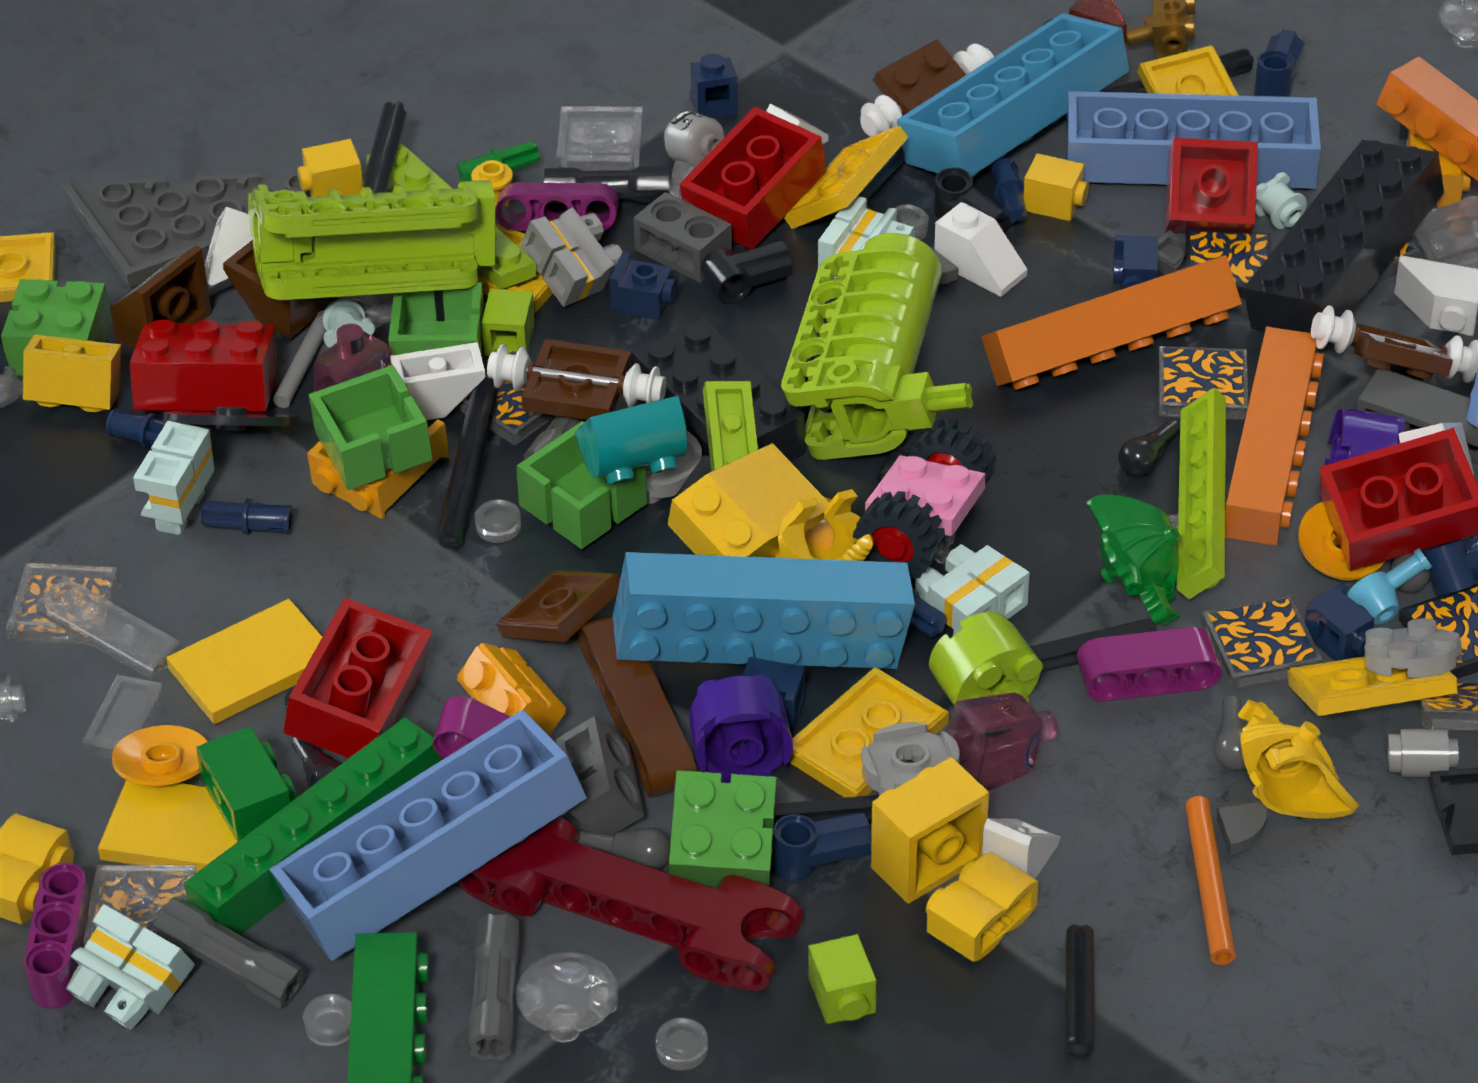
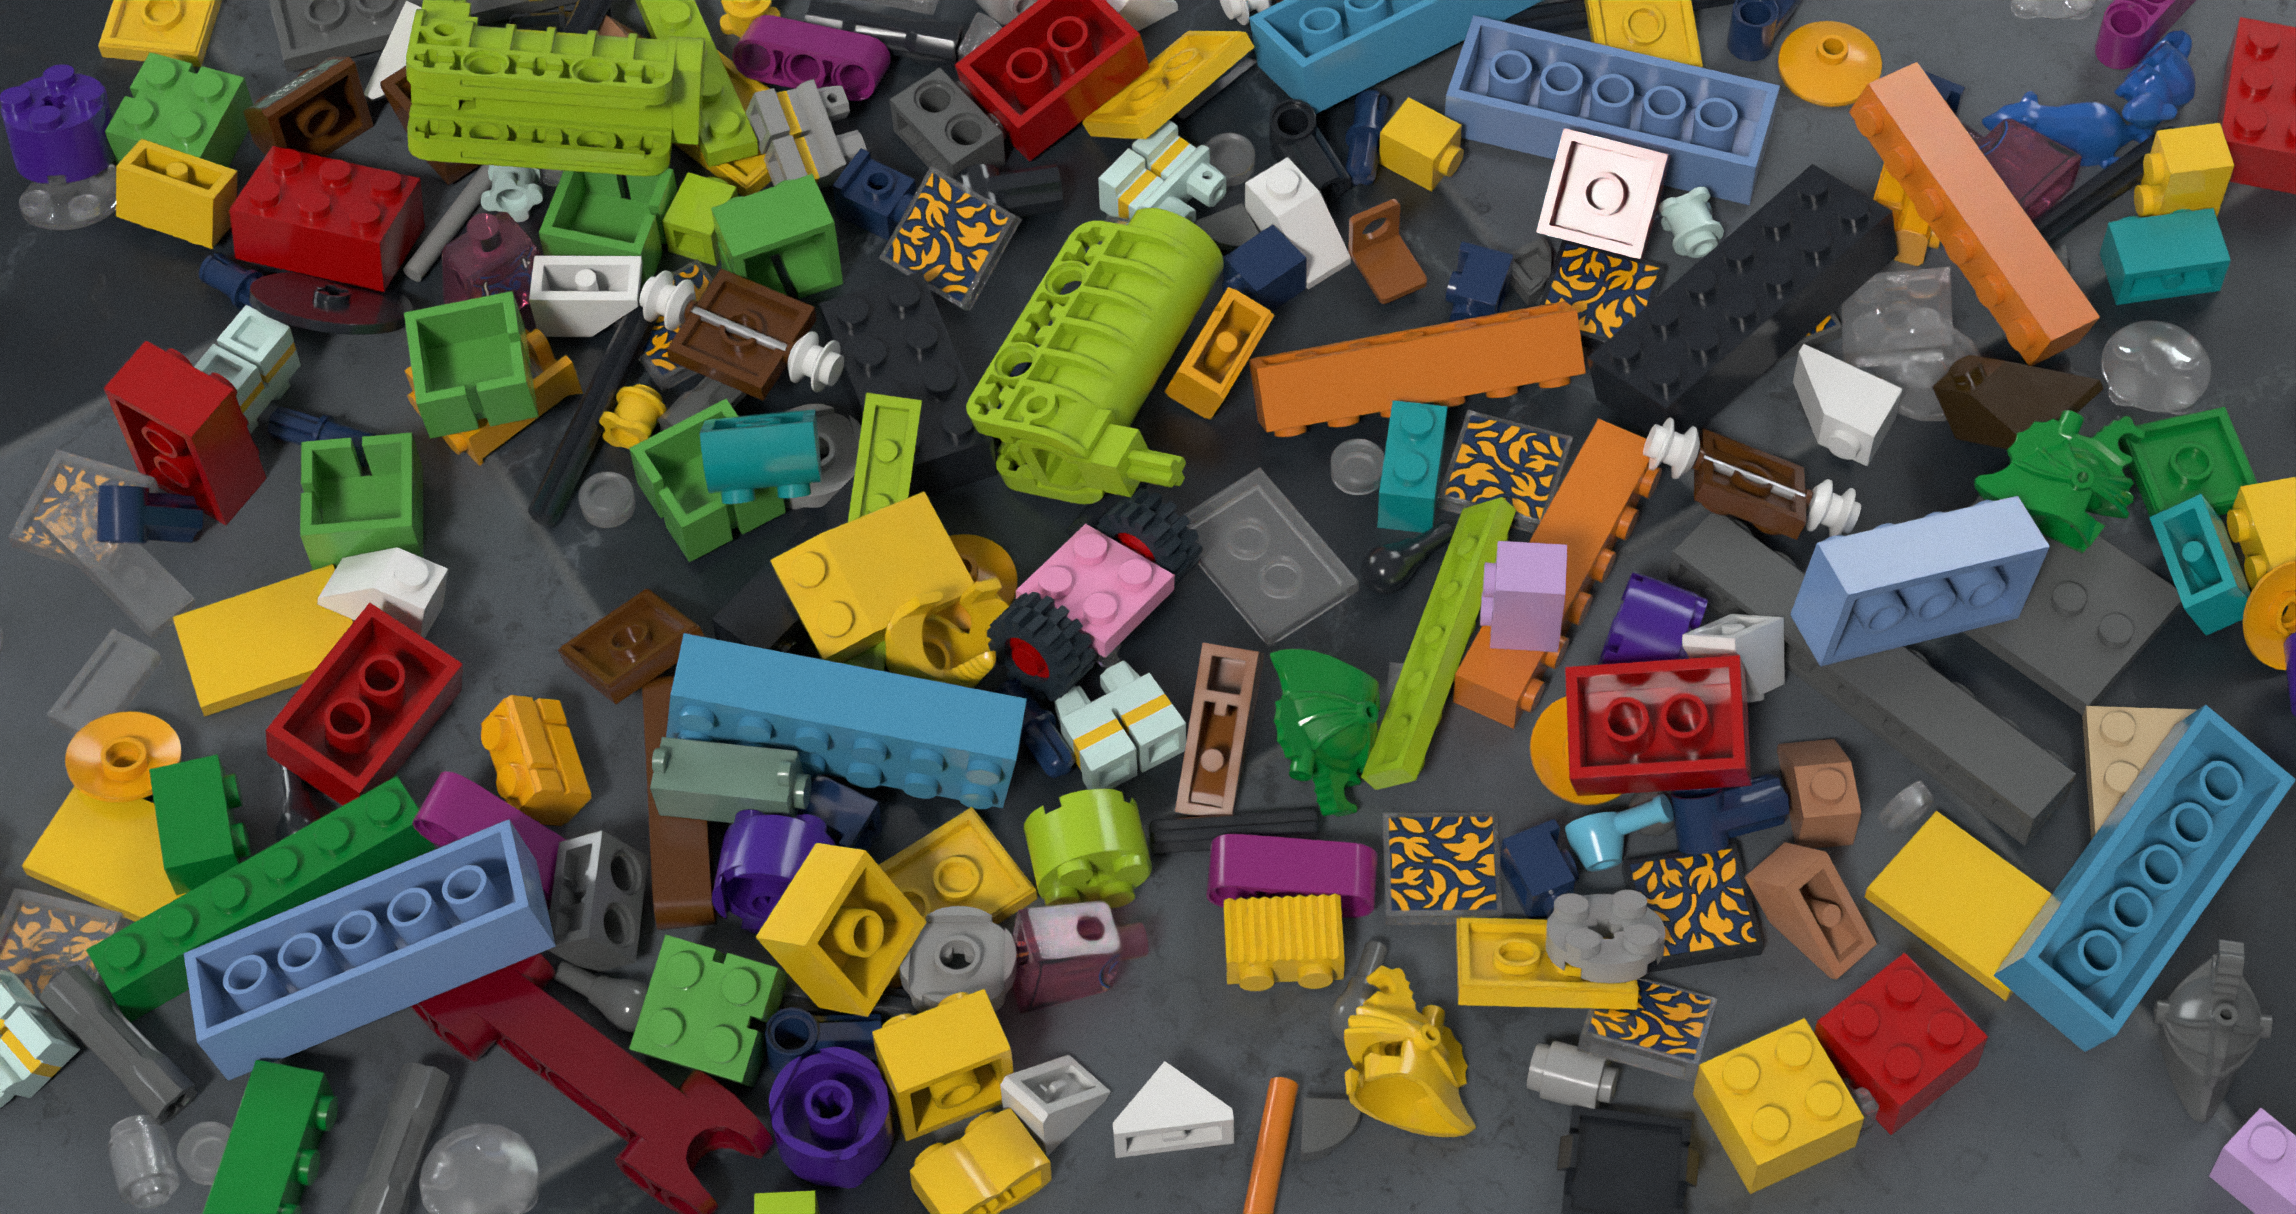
camera: 15 degrees right, 15 degrees up
none -> dark blue piece [96,485,203,544]
none -> red brick [104,341,267,525]
none -> clear brick [107,1115,180,1209]
none -> bright green piece [300,432,423,570]
none -> white slope [317,547,448,638]
none -> yellow brick [599,384,667,450]
none -> sand green brick [650,737,811,823]
none -> bright green piece [711,174,843,299]
none -> yellow brick [756,843,927,1017]
none -> dark purple brick [769,1047,894,1189]
none -> tile [879,166,1022,312]
none -> white slope [1113,1061,1234,1158]
none -> light orange brick [1164,287,1274,420]
none -> dark orange slope [1175,643,1264,816]
none -> clear tile [1185,467,1359,647]
none -> dark blue brick [1222,224,1307,312]
none -> yellow brick [1223,893,1345,991]
none -> clear tile [1330,439,1384,495]
none -> dark orange bracket [1348,199,1427,304]
none -> teal brick [1377,400,1447,533]
none -> lavender brick [1480,541,1567,652]
none -> light orange dish [1778,21,1882,107]

